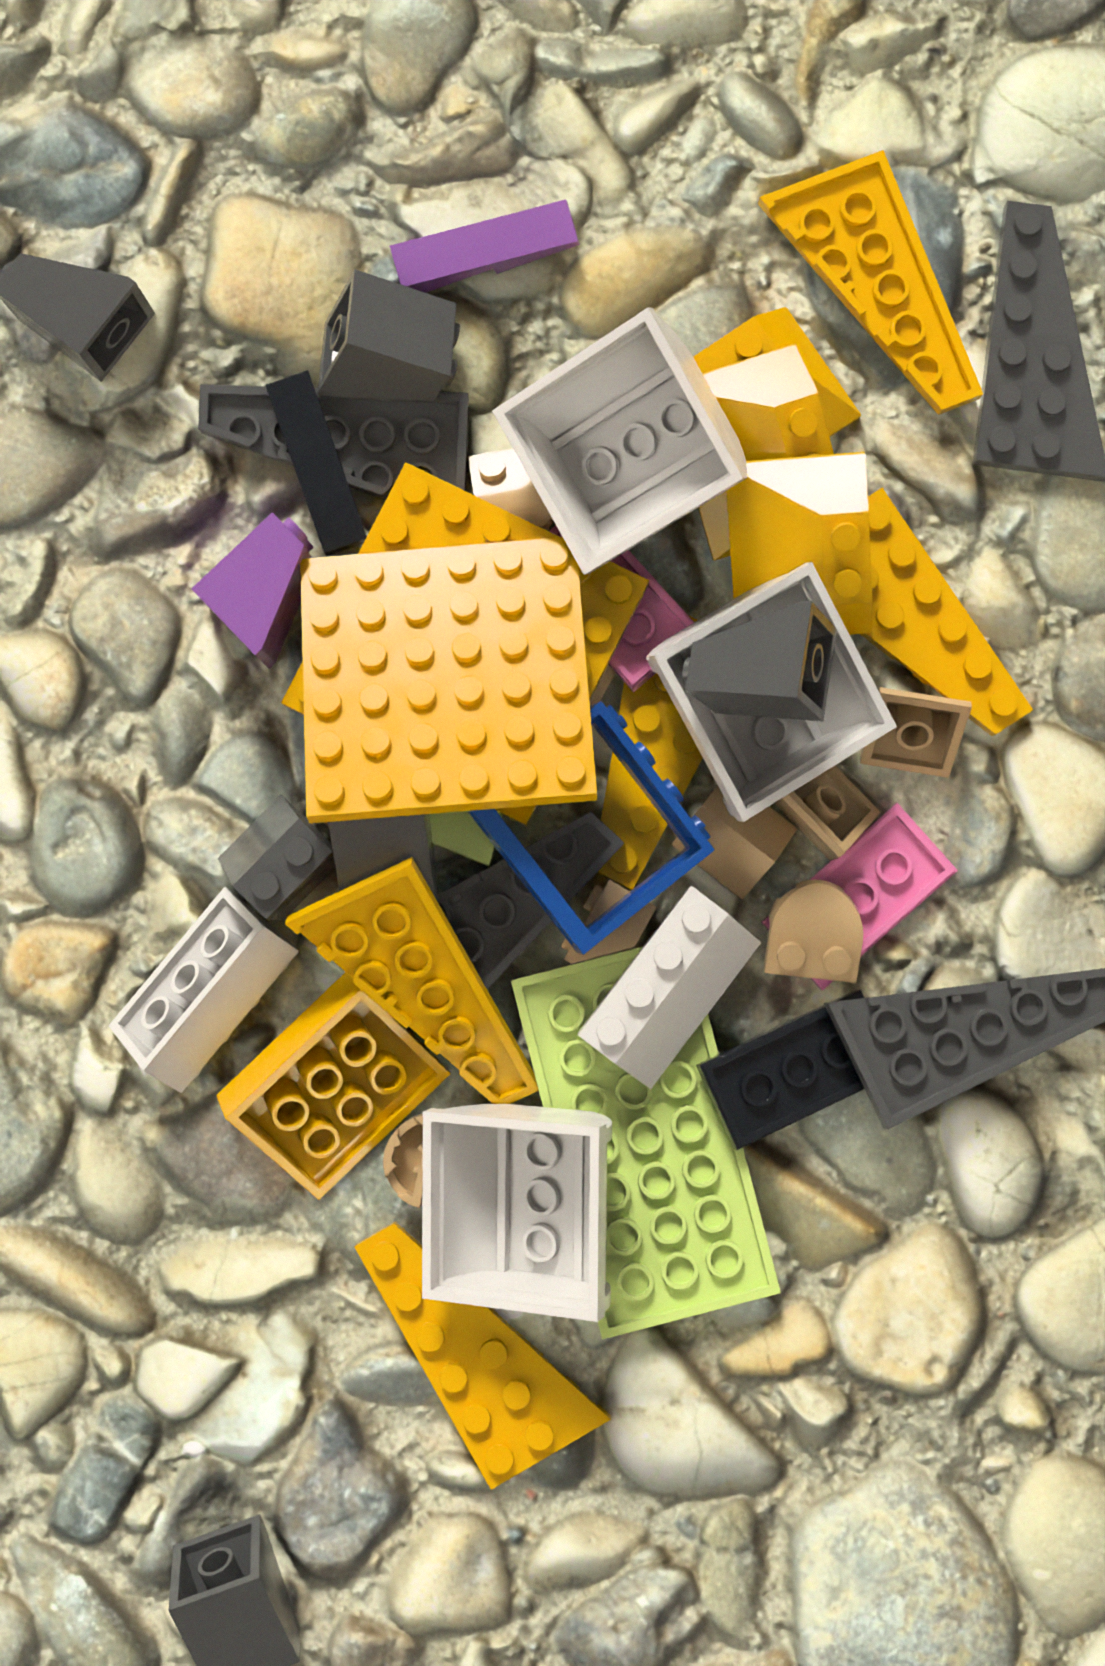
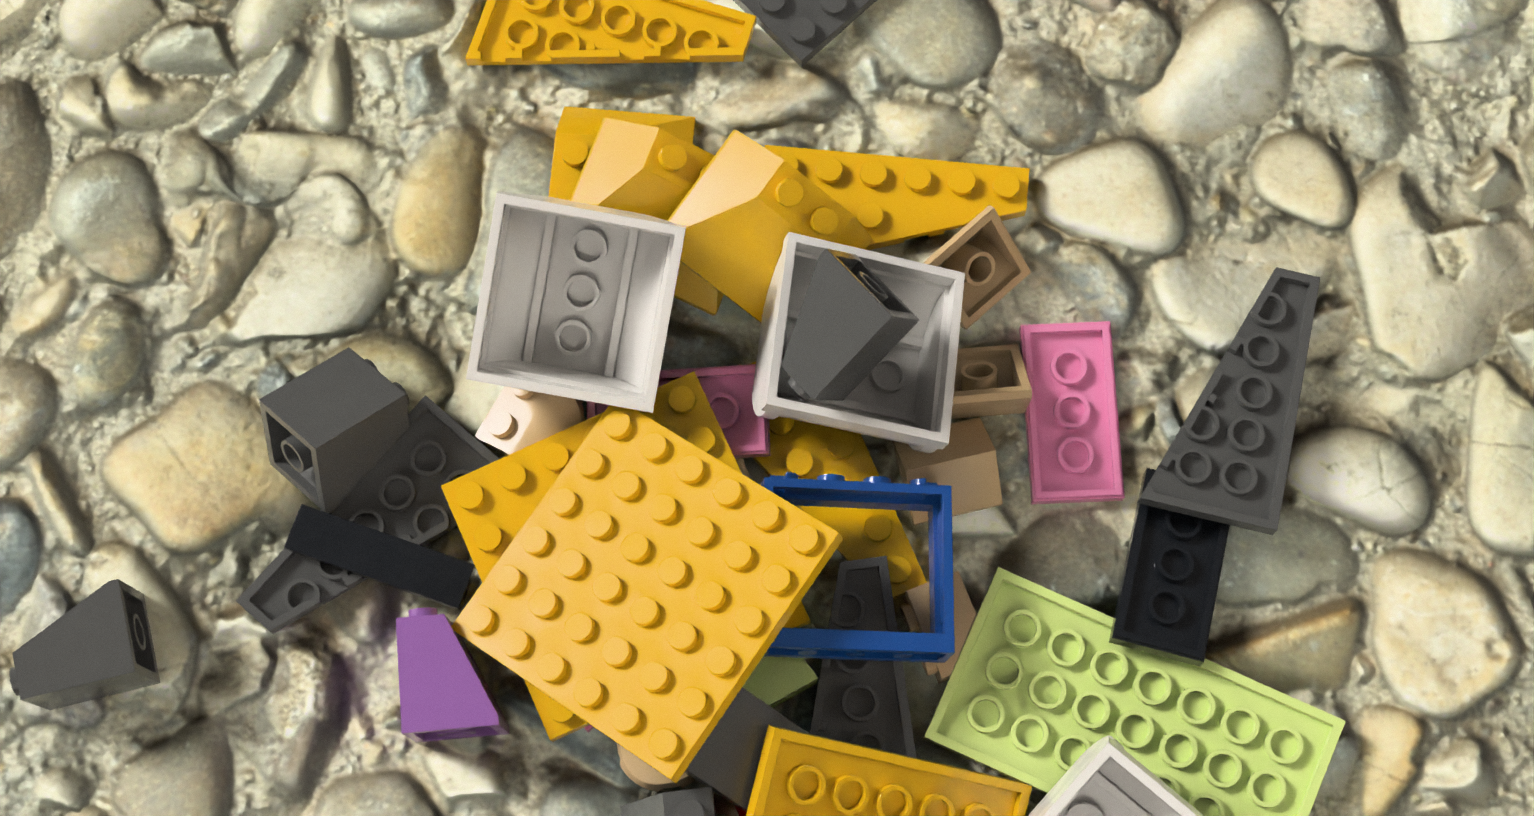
camera: 55 degrees left, 10 degrees down
medium lavender slope [390,199,580,293] -> none
white slope [577,885,761,1089] -> none
tan slope [764,880,864,983] -> none

